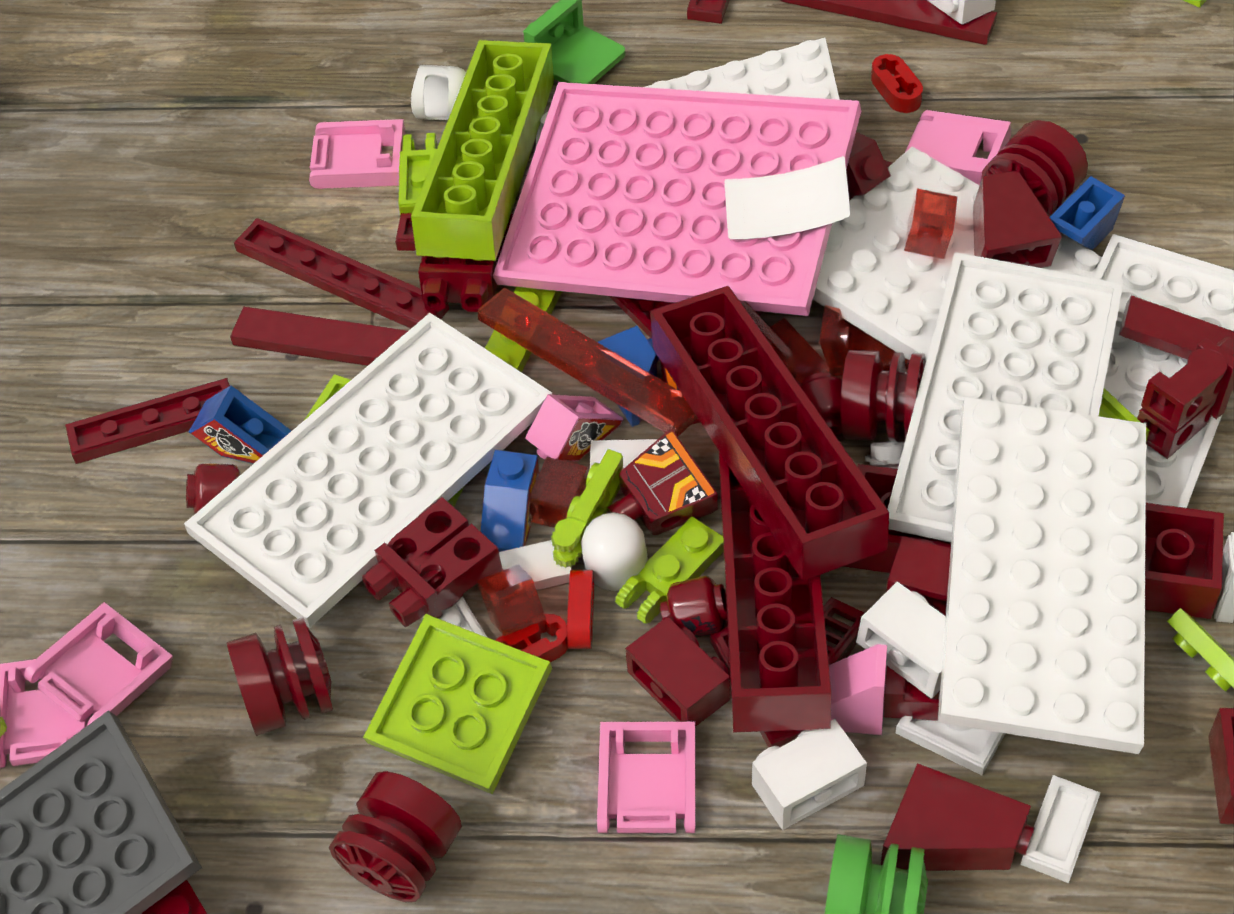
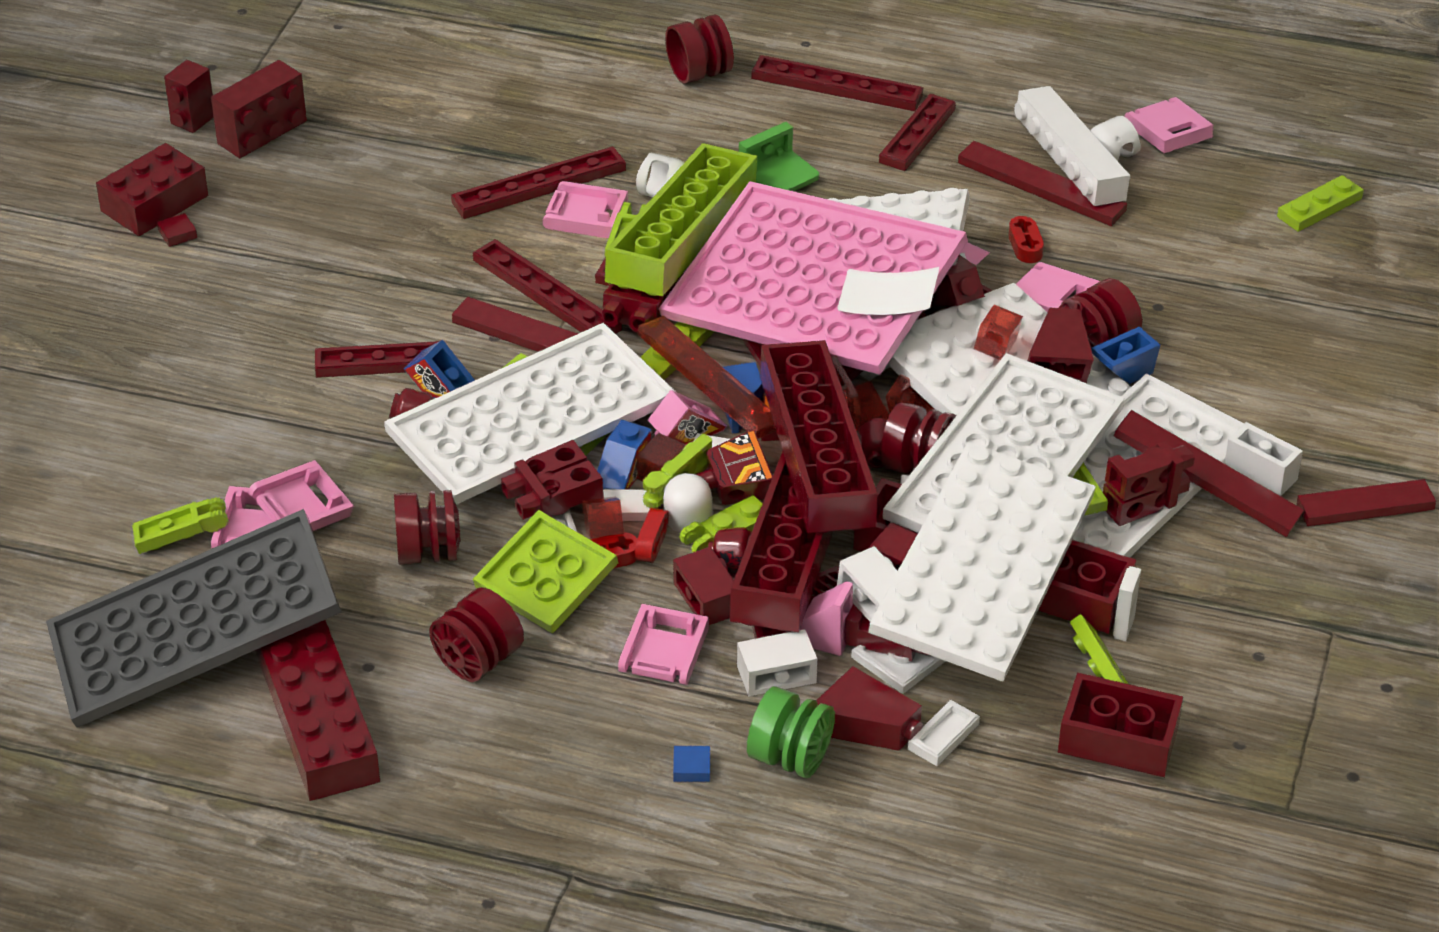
camera: 10 degrees right, 10 degrees down
none -> dark red tile [451,146,626,219]

